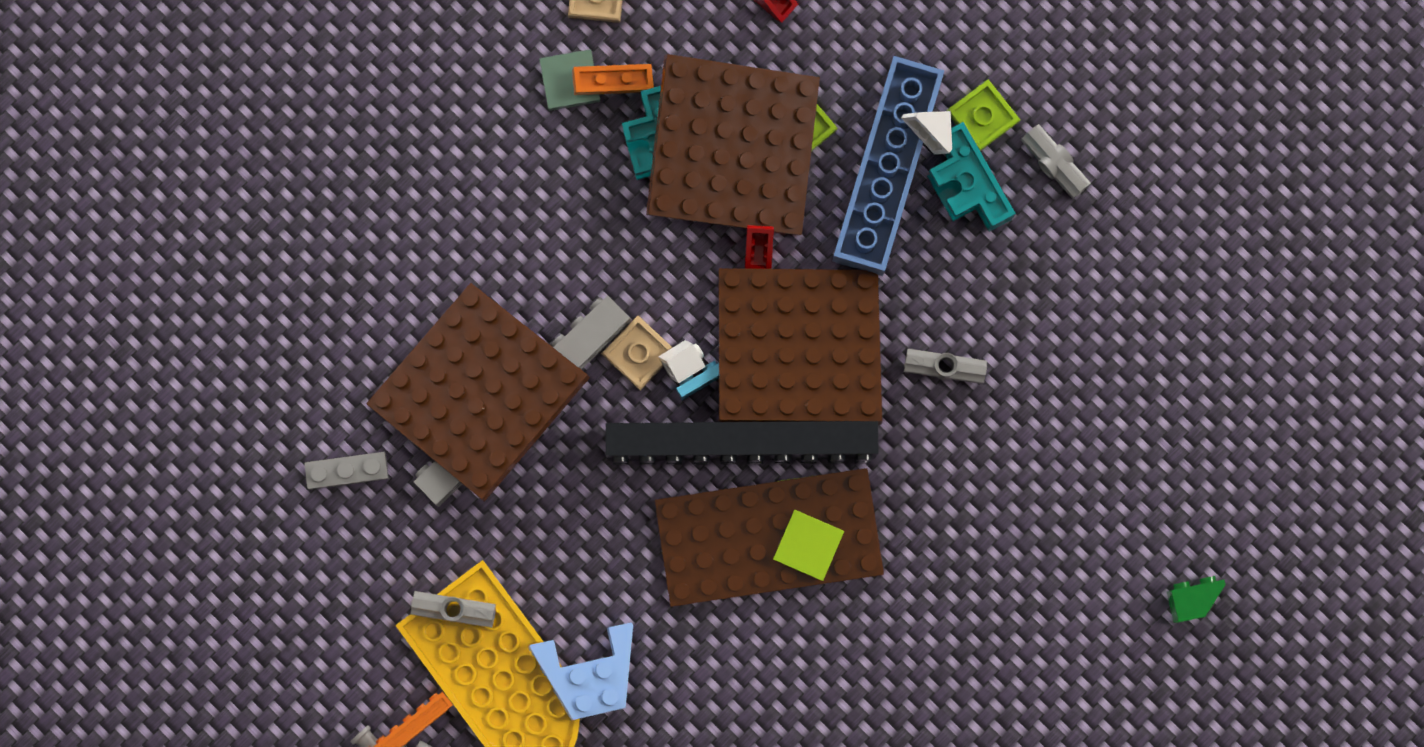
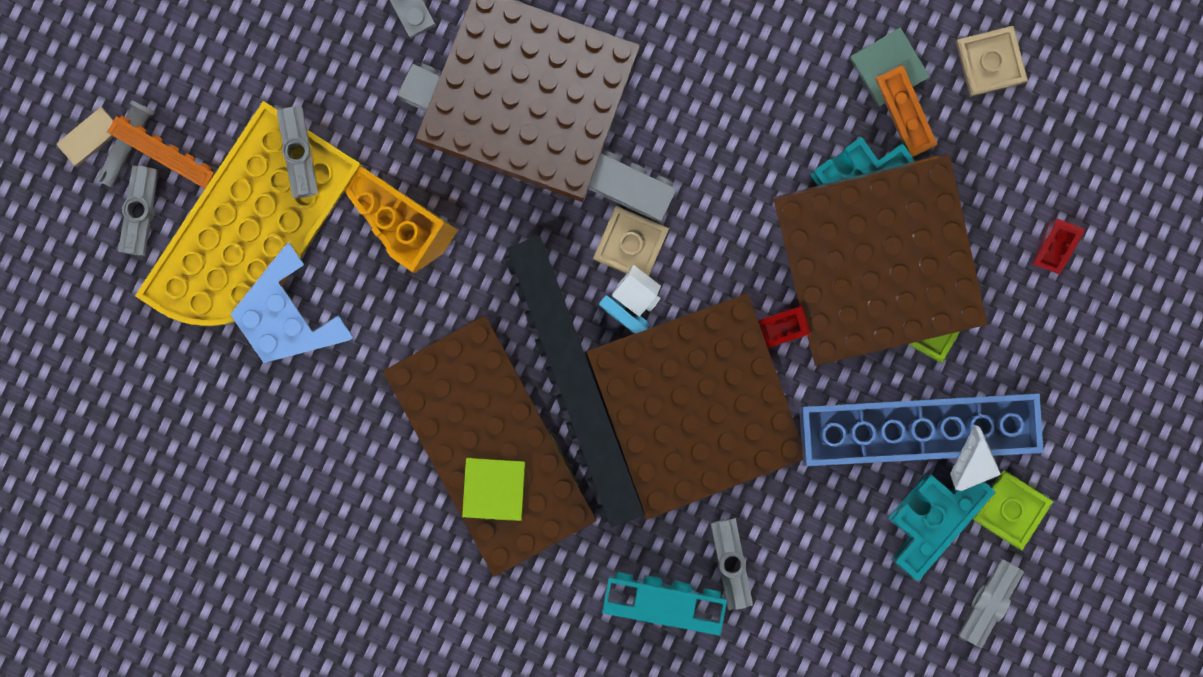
camera: 70 degrees right, 5 degrees up
none -> light orange wedge [345,166,458,273]
none -> teal piece [602,572,727,636]

